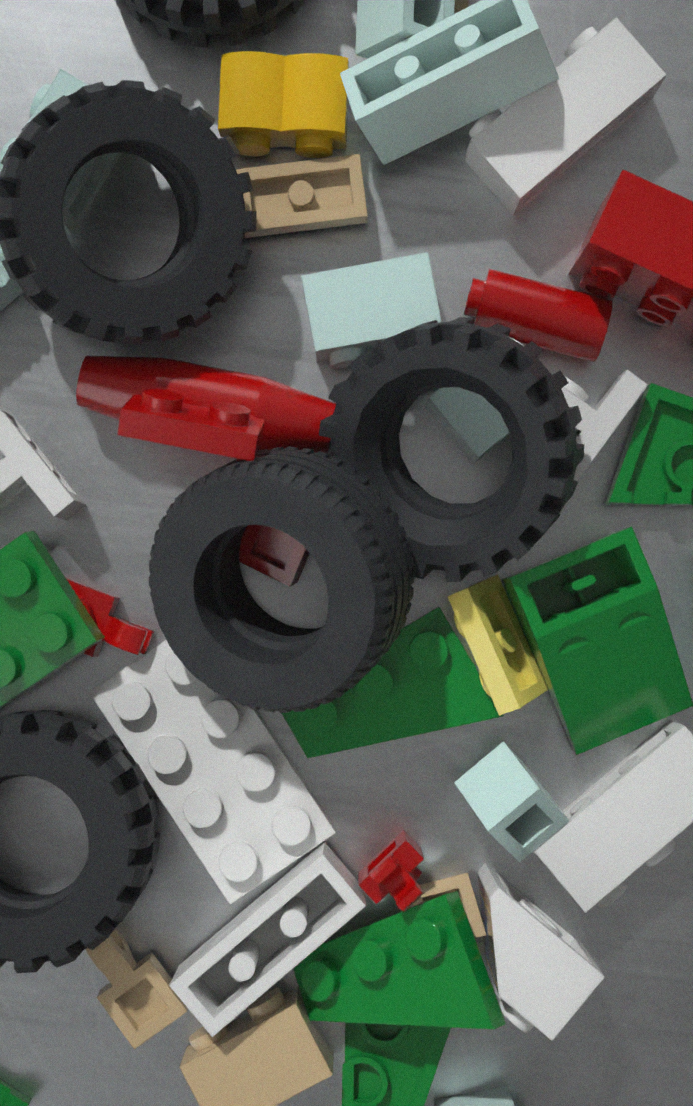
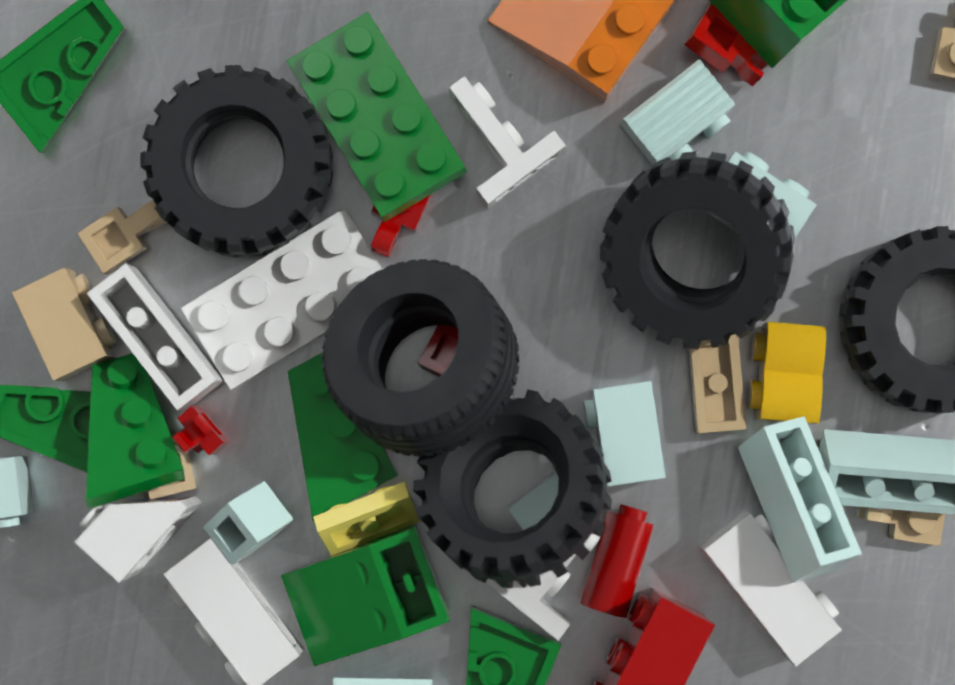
camera: 85 degrees right, 0 degrees up
red plate [76,355,336,461] -> none

